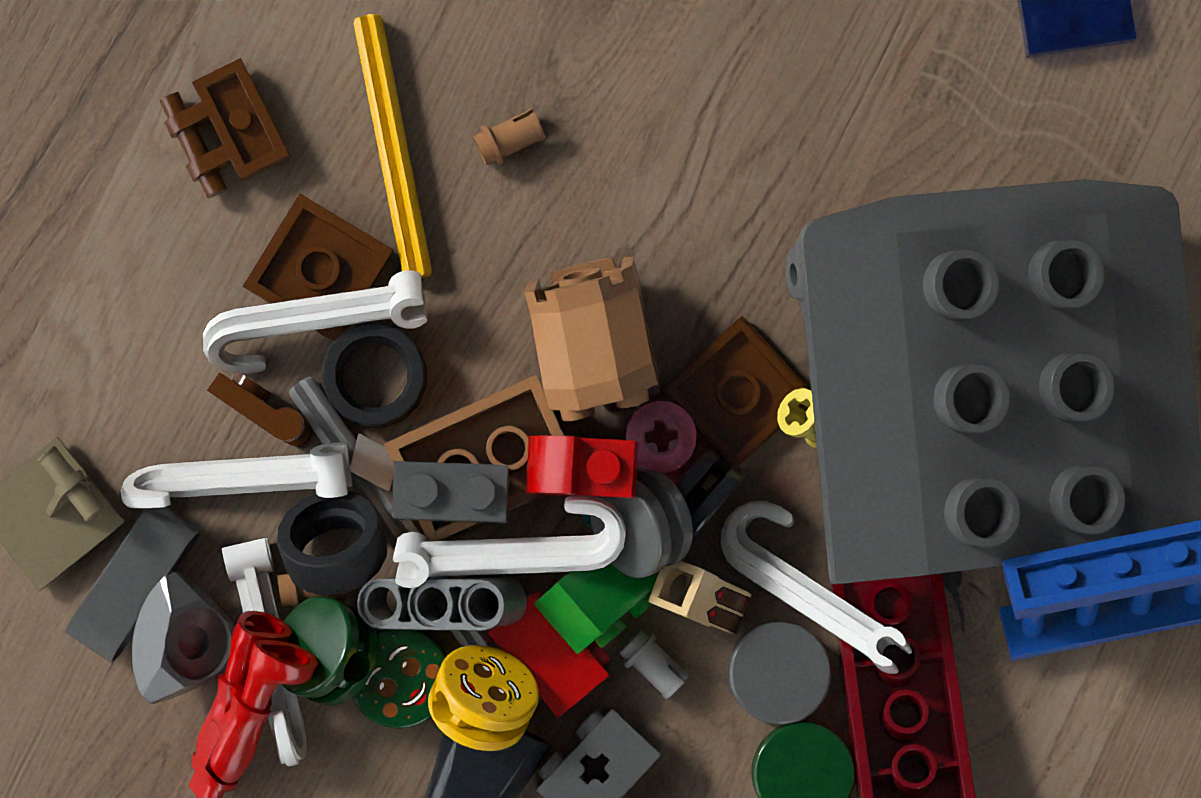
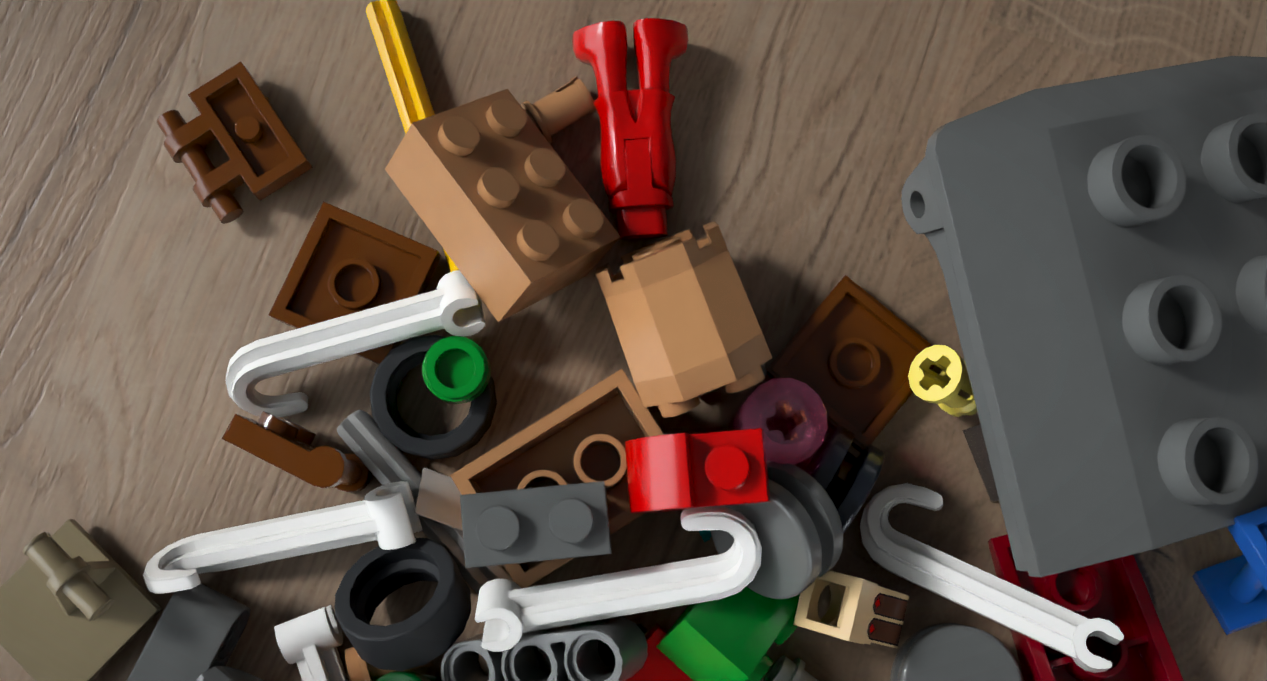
camera: 10 degrees left, 5 degrees down
none -> medium nougat brick [385,89,621,322]
none -> green tile [422,336,491,404]
none -> red piece [572,18,689,240]

